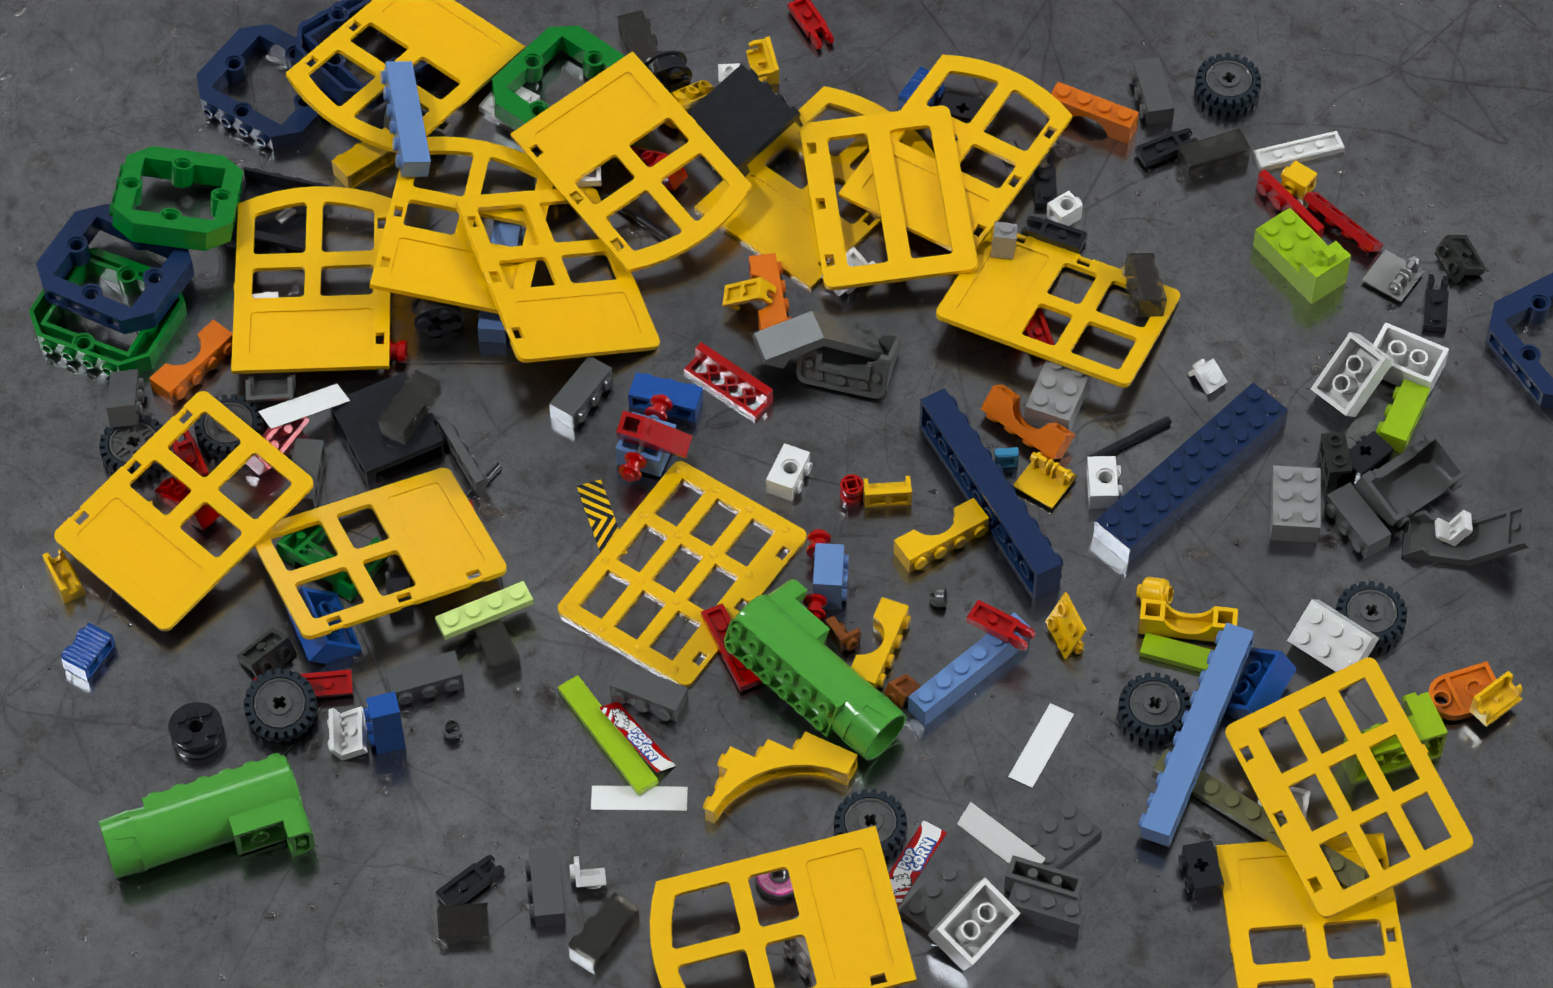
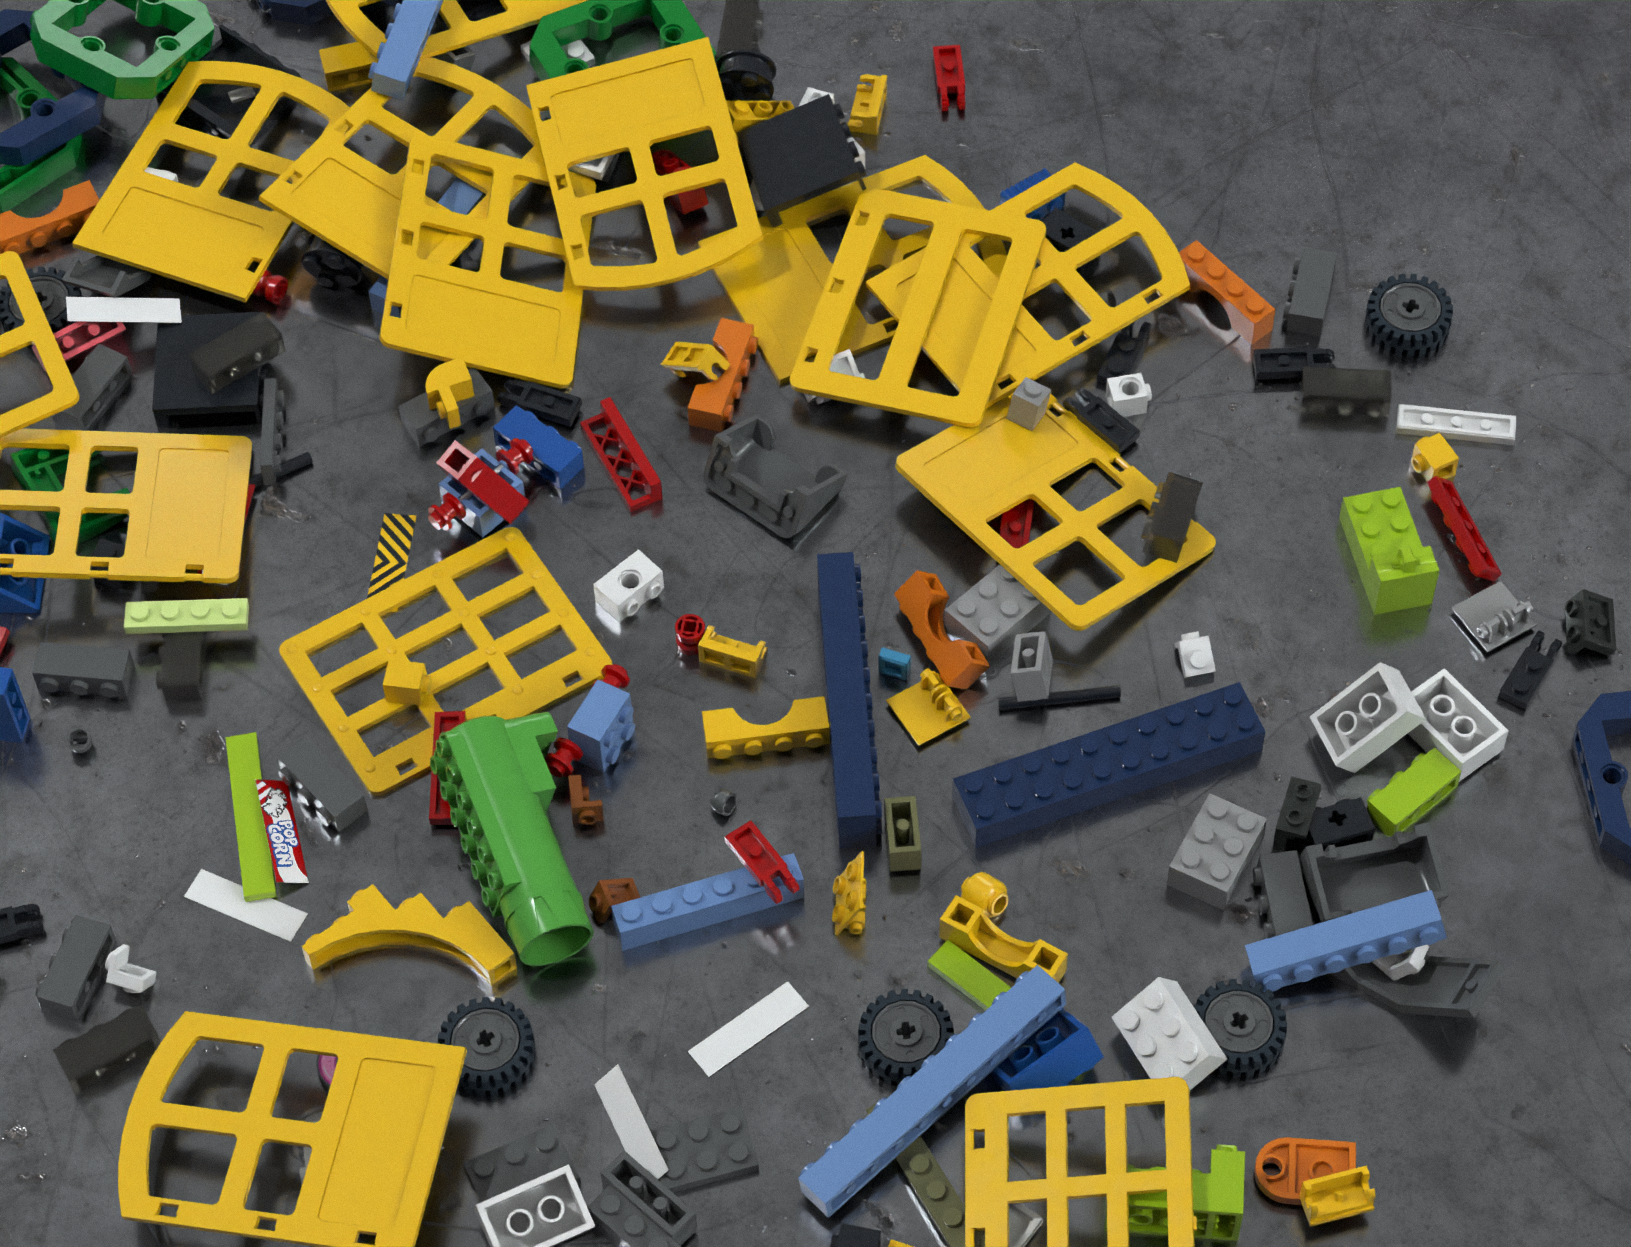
camera: 25 degrees right, 0 degrees up
black bar [603,192,673,241] -> none
dark grey windscreen [752,311,883,369] -> none
yellow arch [851,597,911,689] -> none
sticker [888,820,947,906] -> none
white brick [1086,456,1123,509] -> none
red plate [1257,169,1324,239] -> none
none -> yellow brick [383,659,432,705]
none -> yellow brick [425,357,474,429]
none -> black hinge [497,378,582,427]
none -> olive brick [884,796,922,872]
none -> light grey brick [1010,631,1053,702]
none -> medium blue brick [1245,890,1447,992]

